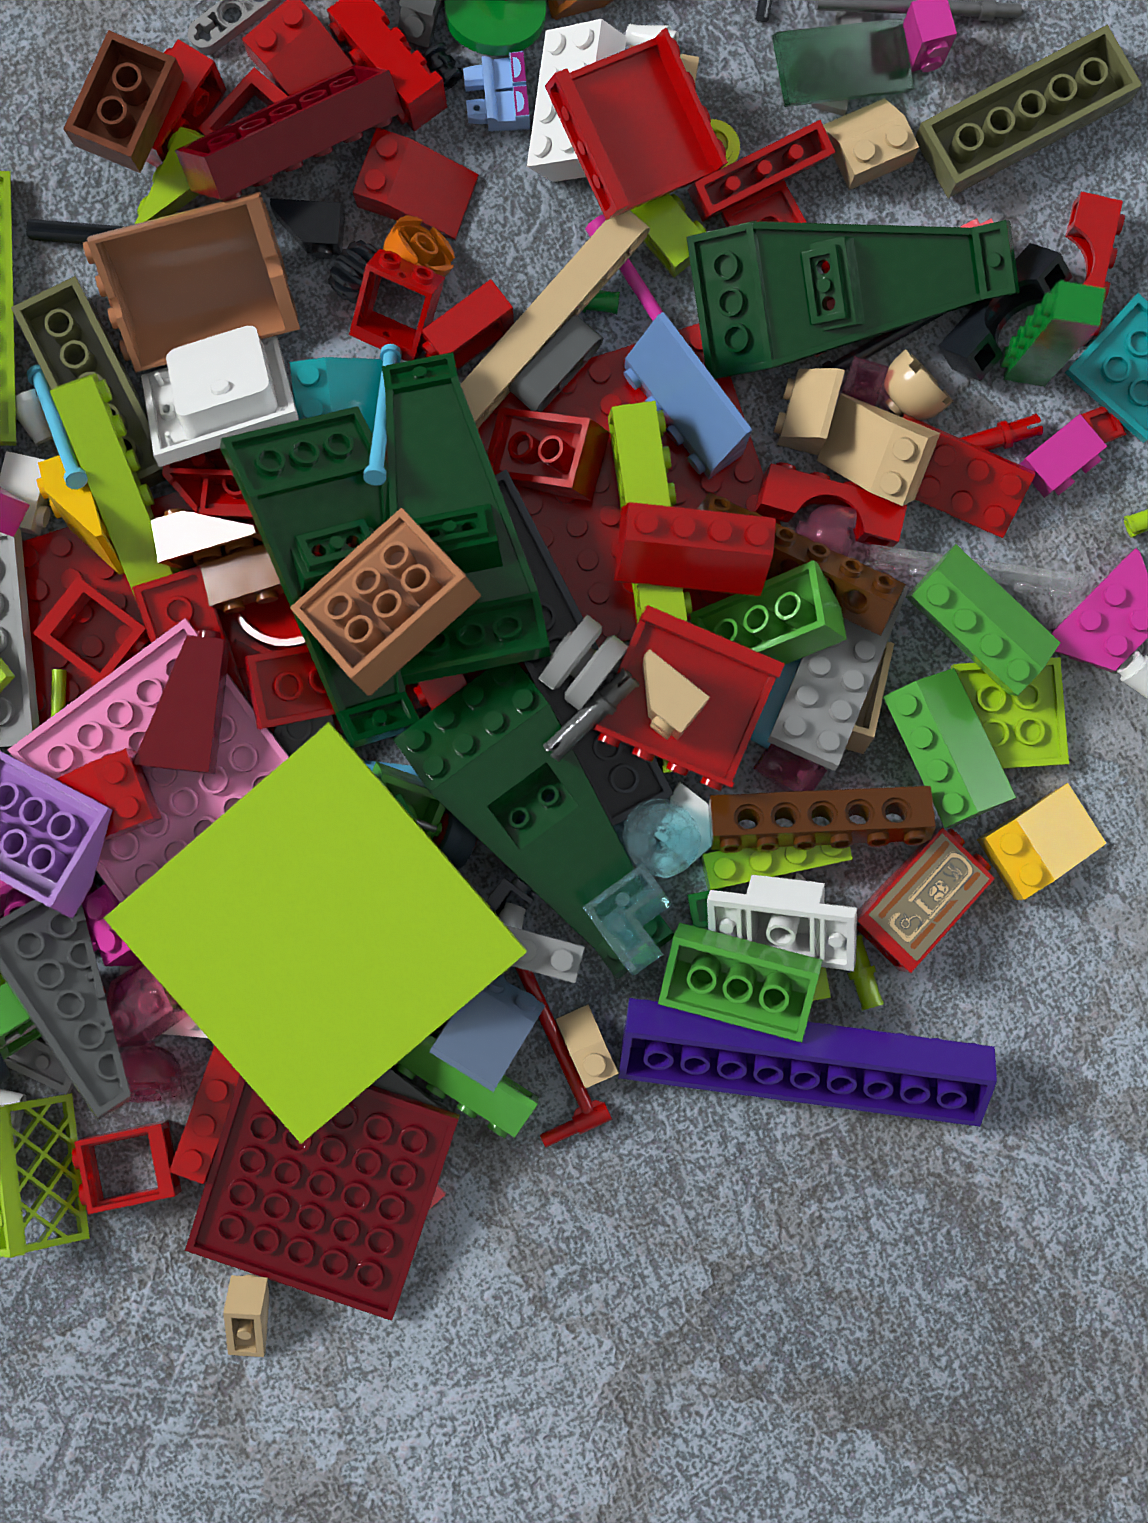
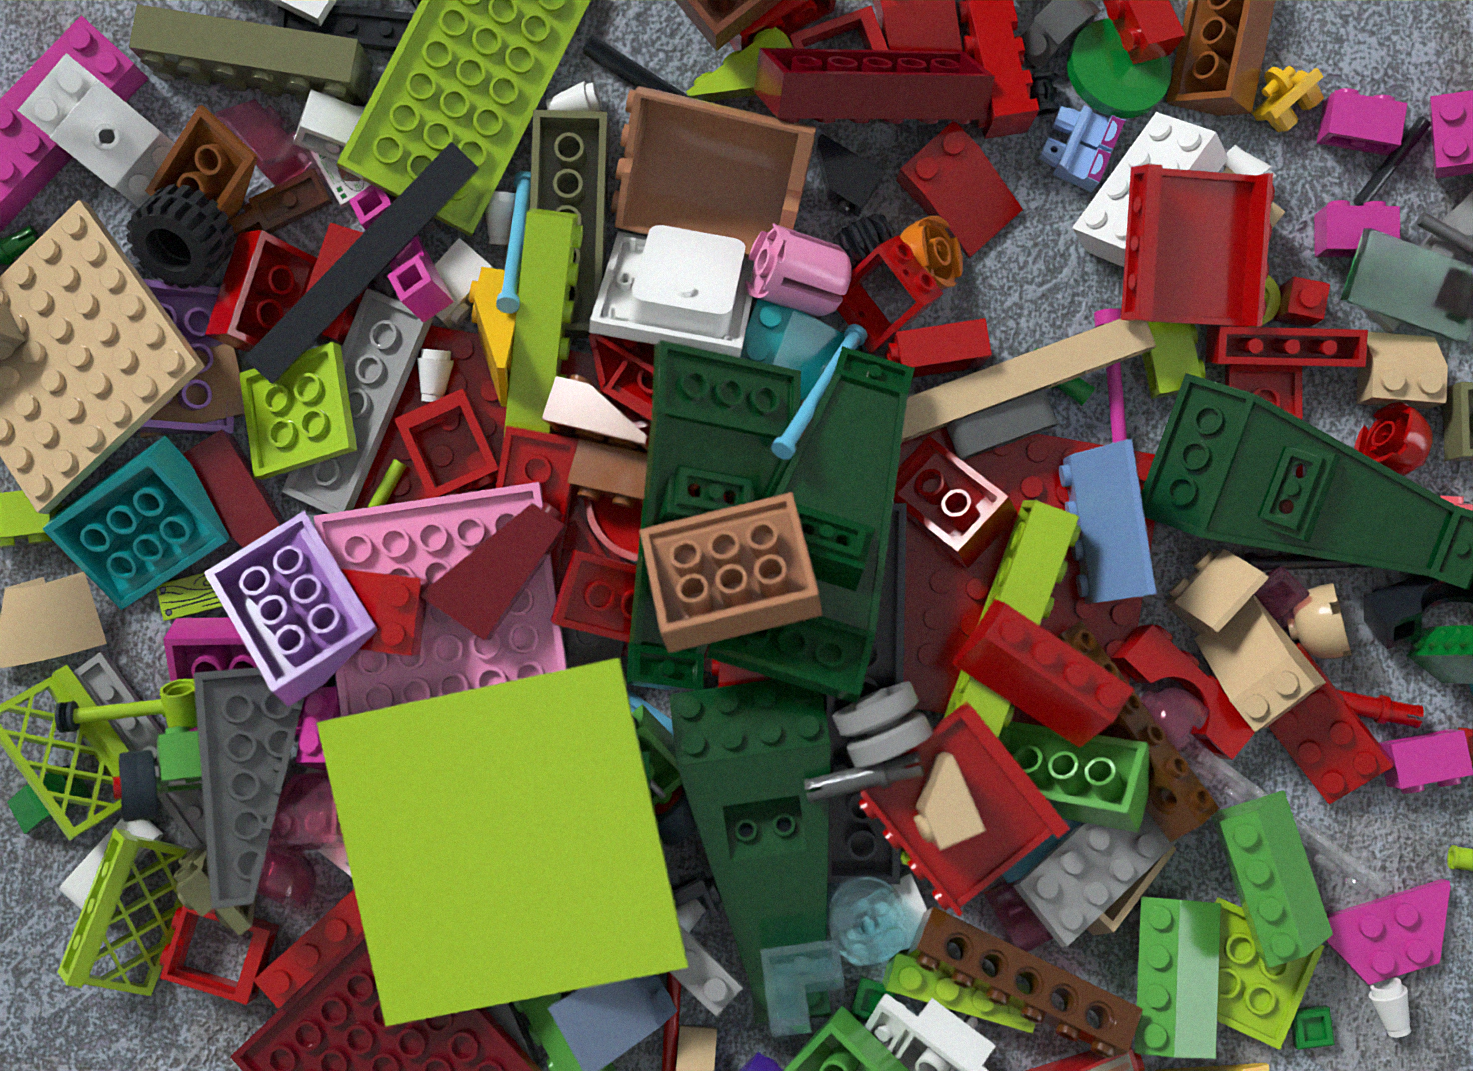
camera: 25 degrees right, 0 degrees up
none -> olive plate [173,845,258,936]
none -> white cone [417,349,454,402]
none -> white cone [546,81,602,111]
none -> bright pink cylinder [745,224,851,317]
none -> red brick [1274,276,1330,328]
none -> green tile [1291,1005,1335,1050]
none -> dark pink brick [1314,200,1401,258]
none -> red cylinder [1354,402,1433,476]

